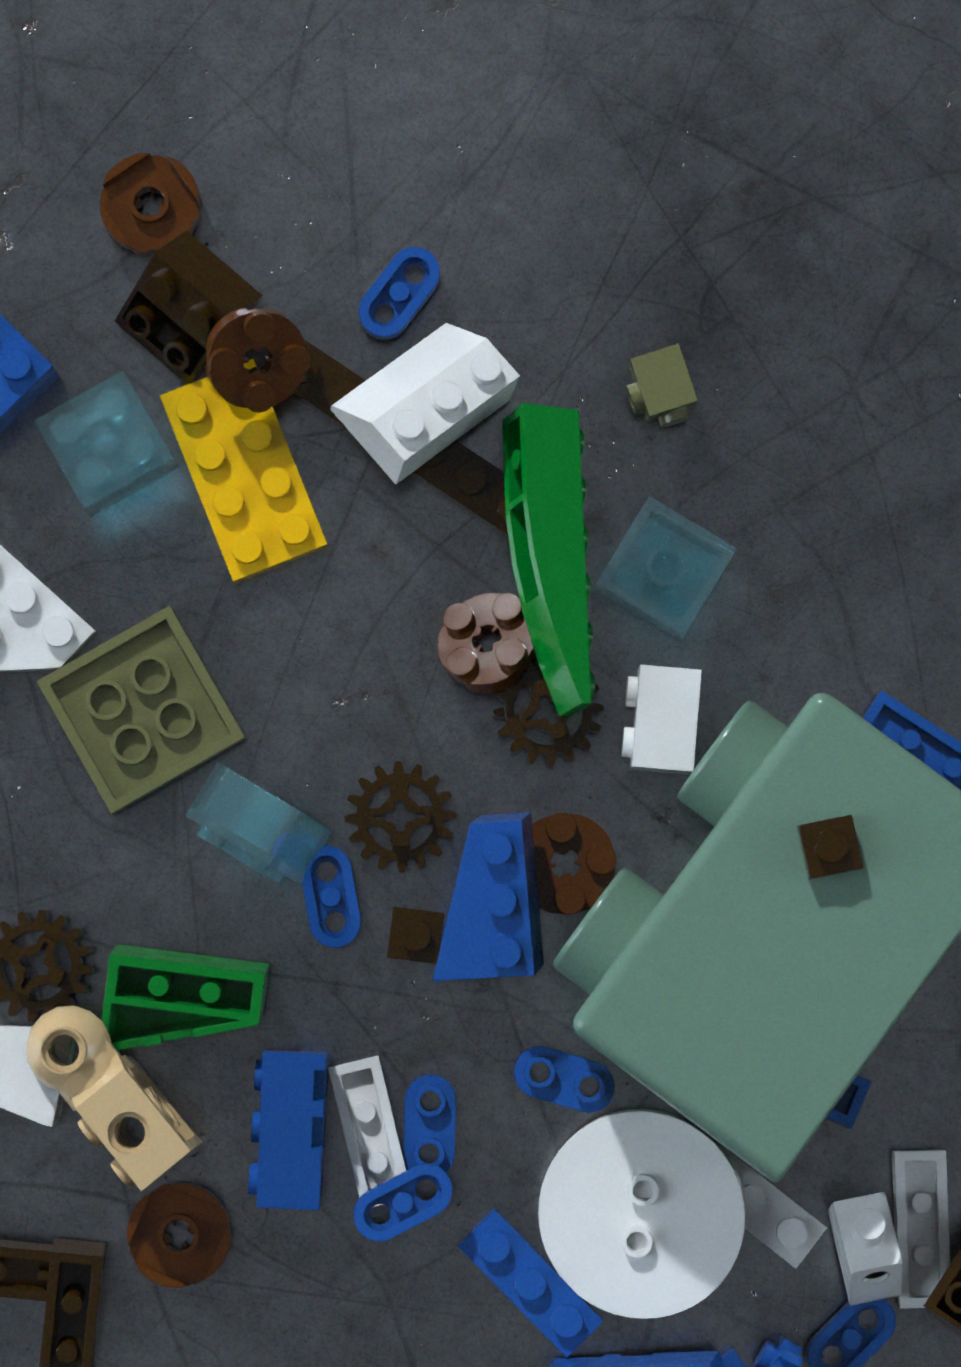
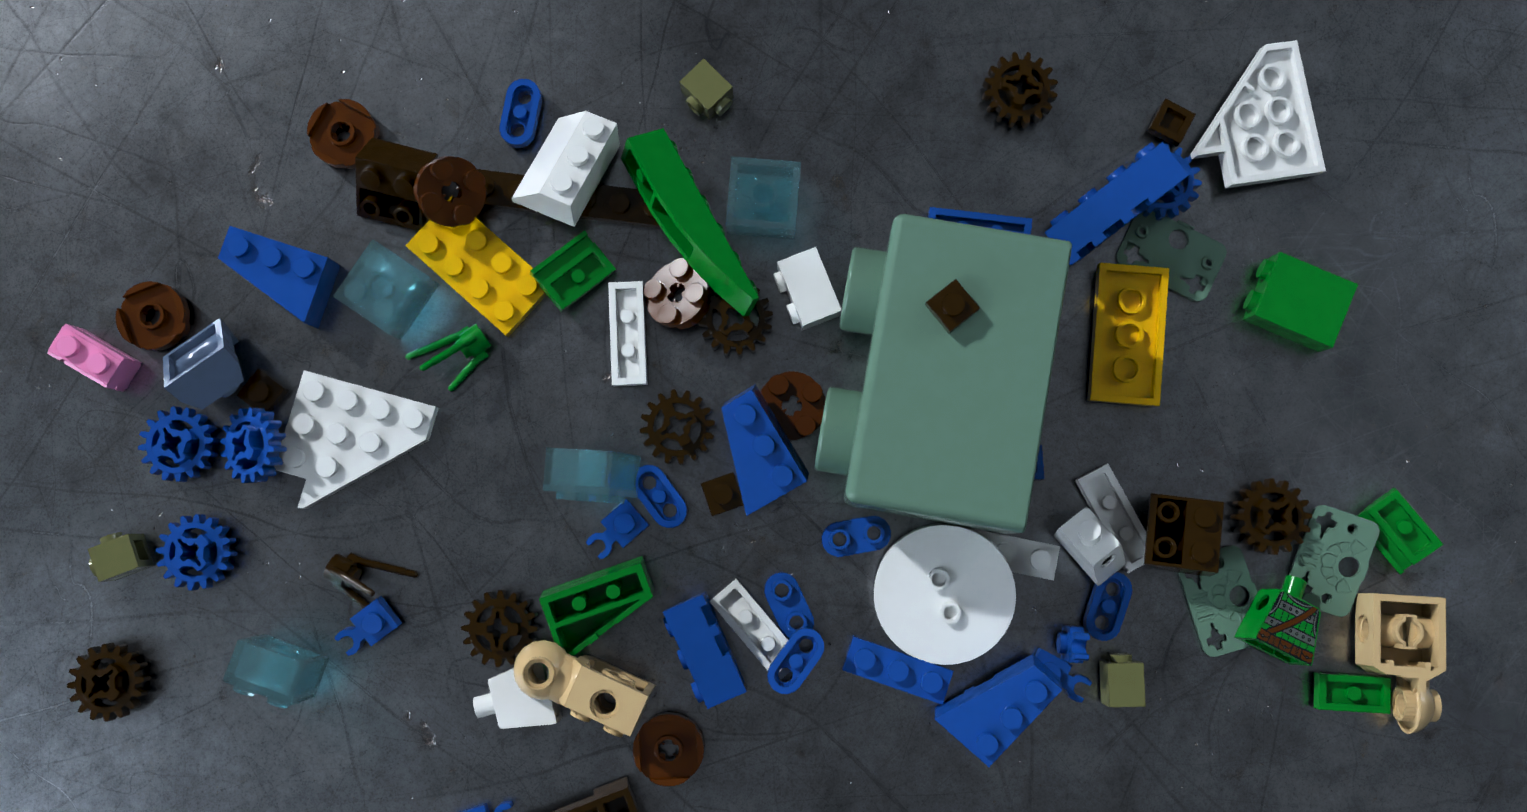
camera: 20 degrees left, 0 degrees up
olive plate [36,605,246,815] -> none
none -> green plant [406,323,492,392]
none -> green plate [530,230,616,313]
none -> blue plate [586,499,650,559]
none -> white plate [608,281,648,387]

